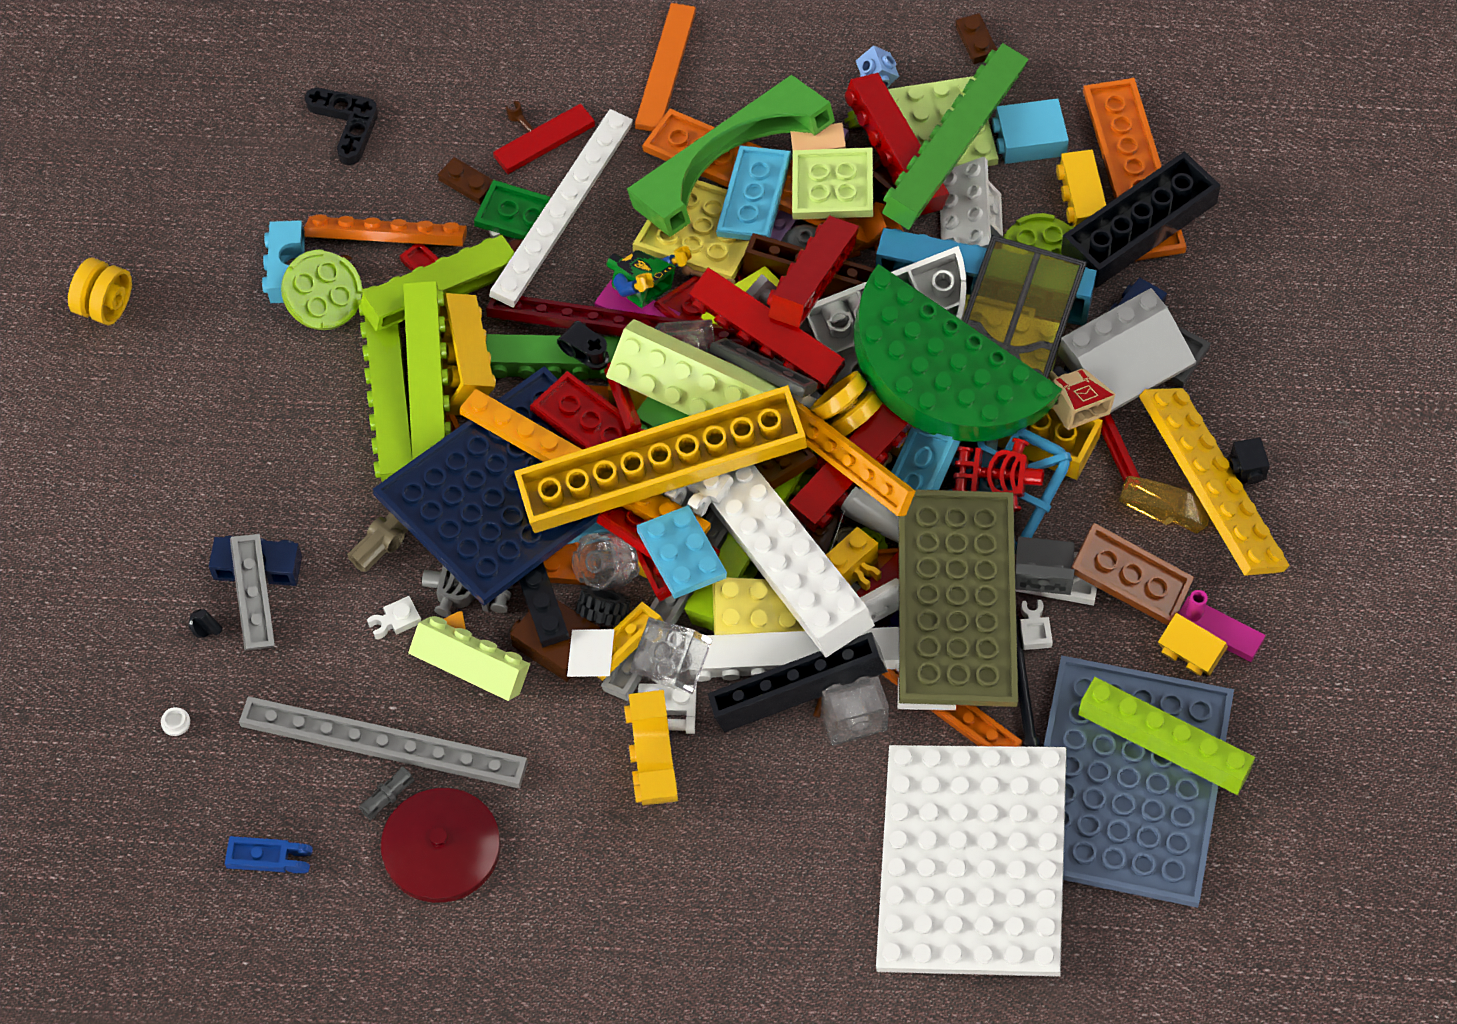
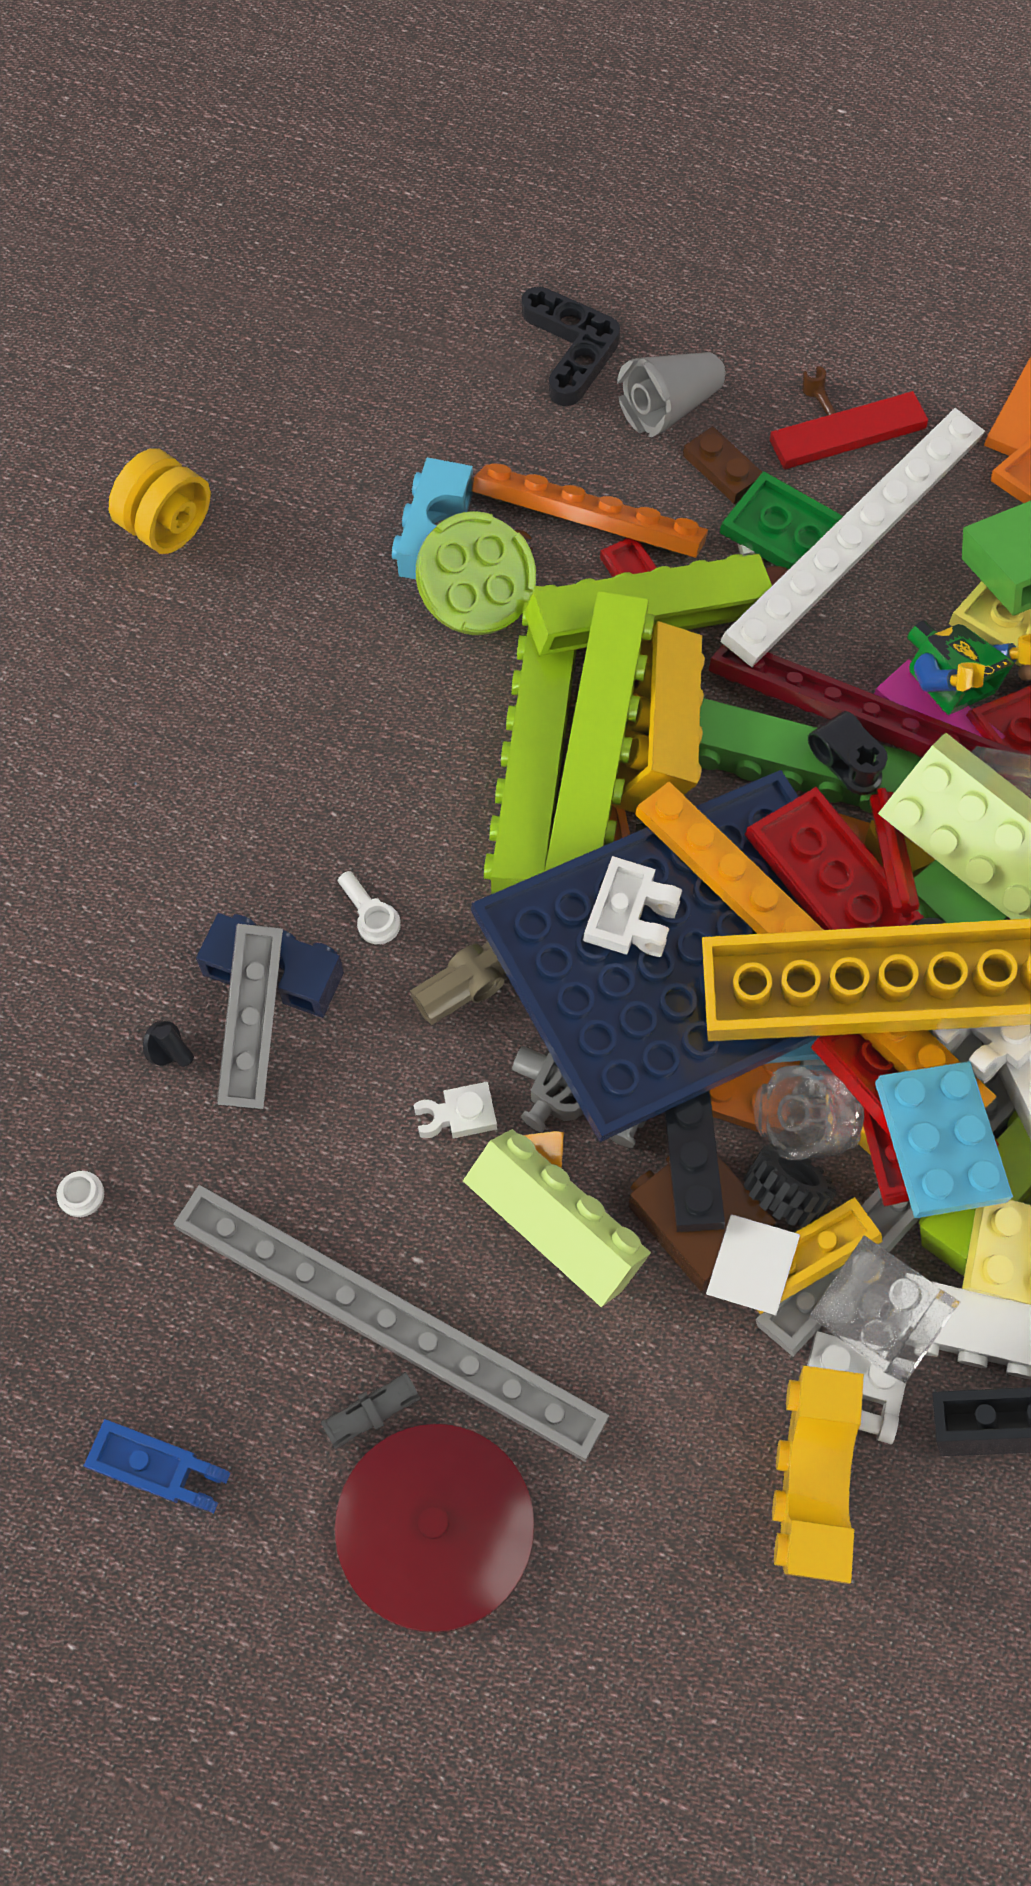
camera: 15 degrees right, 5 degrees up
none -> white plate [338,871,401,944]
none -> white plate [583,856,682,957]
none -> light grey cone [617,352,726,437]

